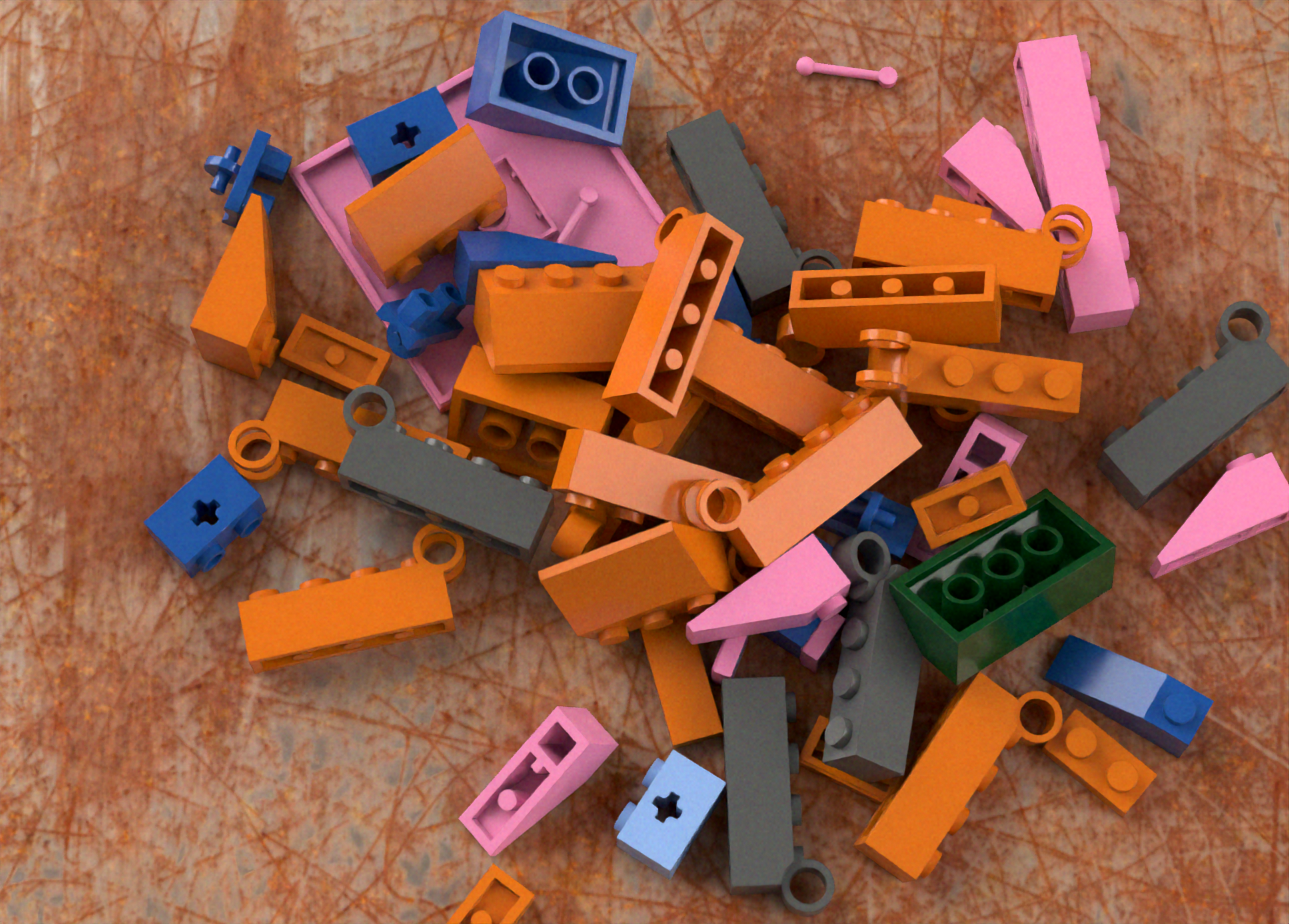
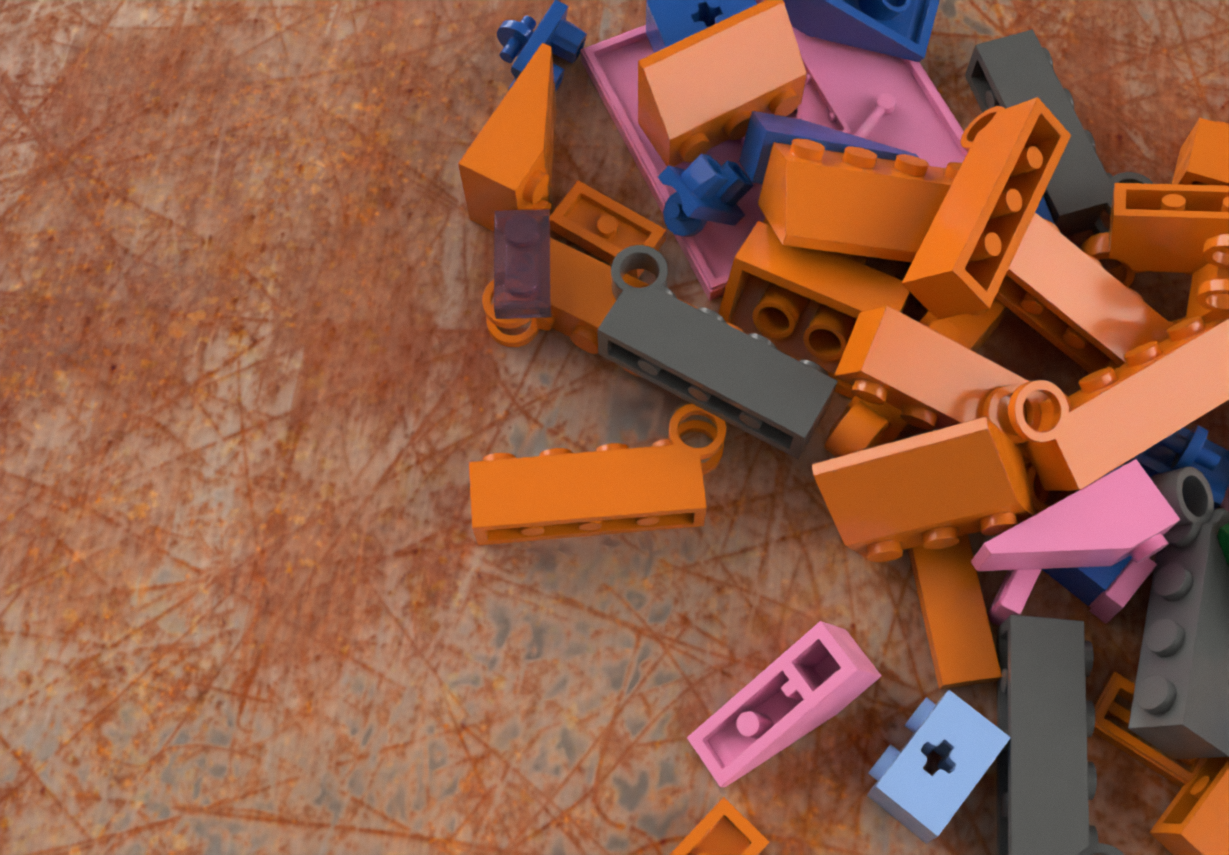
camera: 10 degrees right, 5 degrees down
blue brick [143,454,267,578] -> none
bright pink hinge [796,57,898,88] -> none
none -> plate [494,209,551,319]

